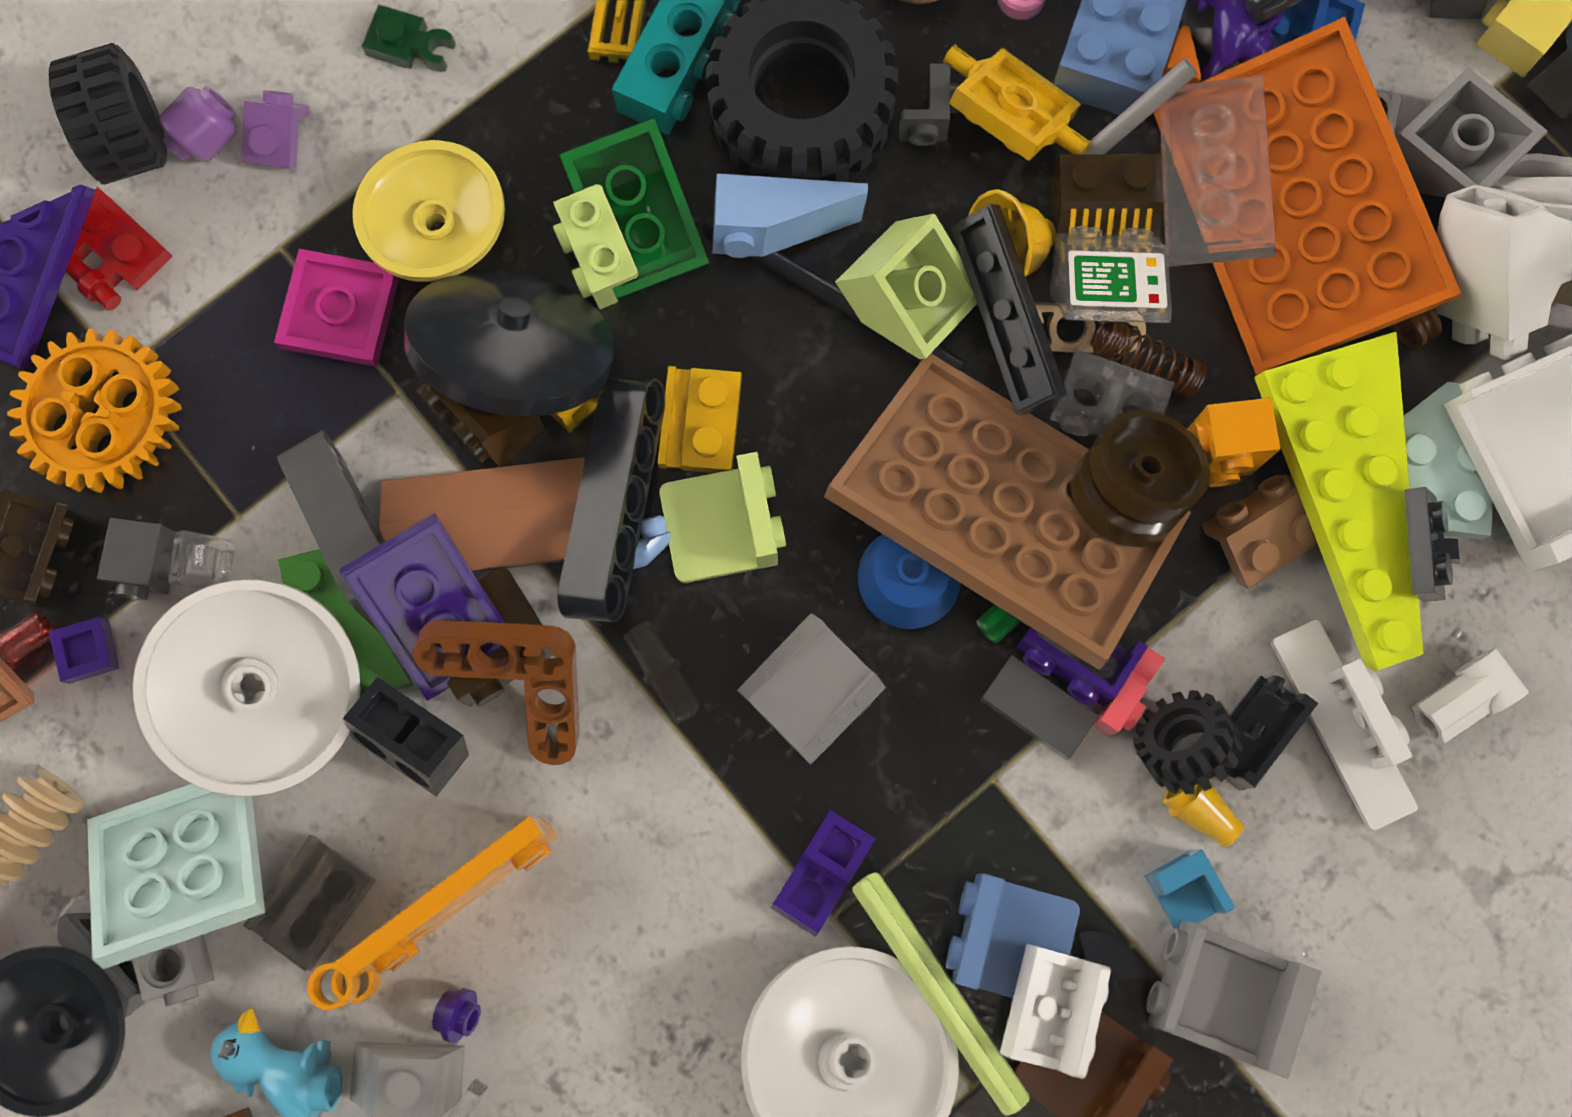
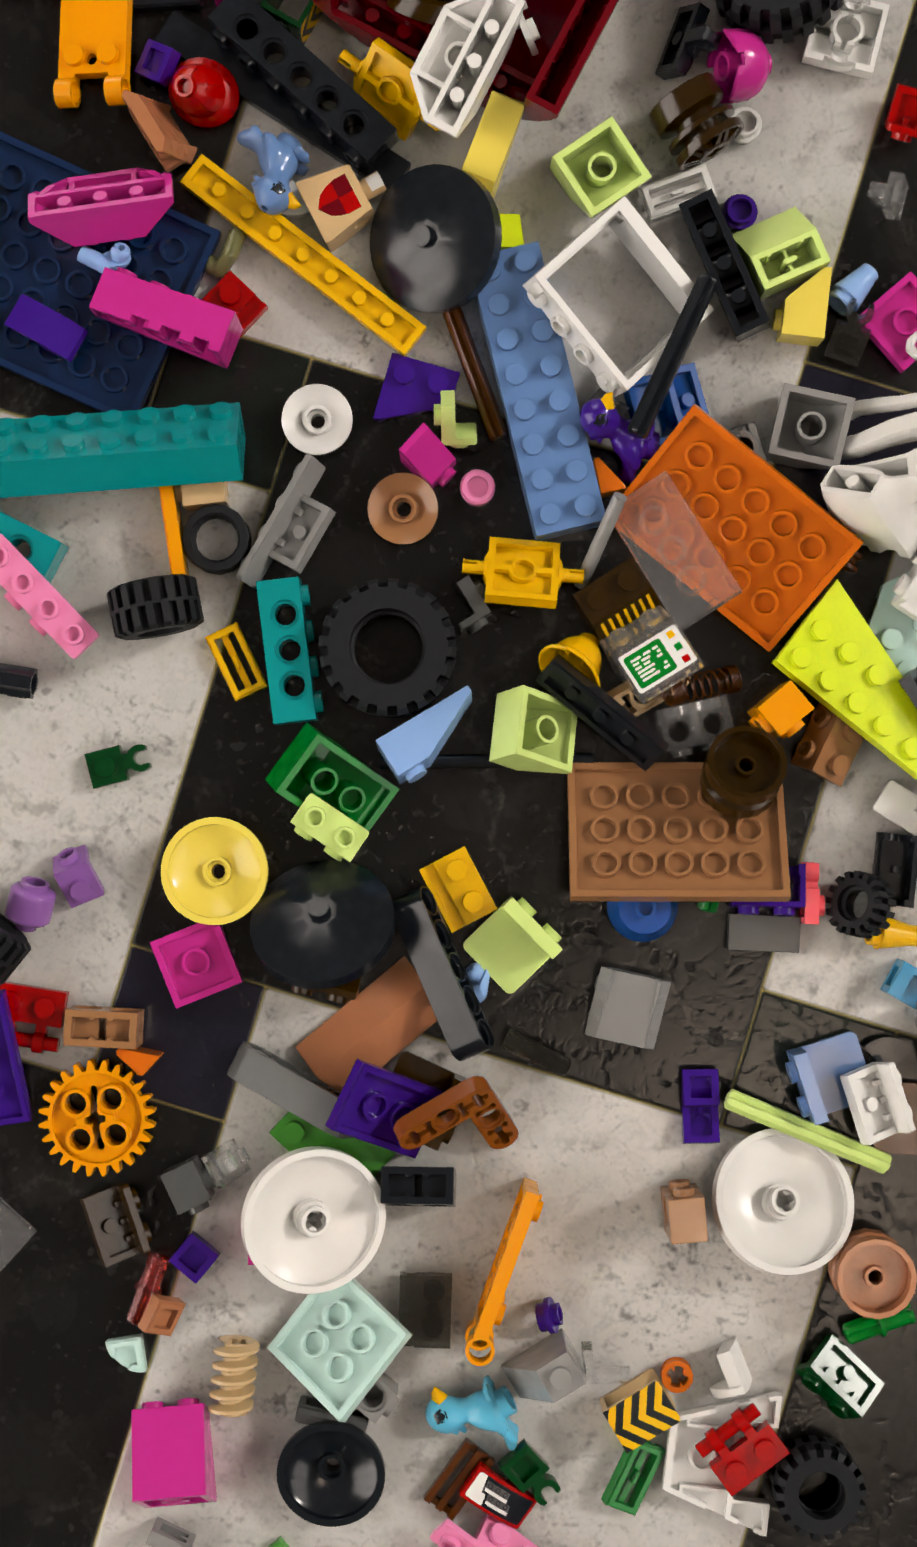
camera: 35 degrees left, 10 degrees up
none -> medium nougat brick [63,1005,145,1049]
none -> orange slope [116,1047,164,1076]
none -> medium nougat brick [660,1179,708,1245]

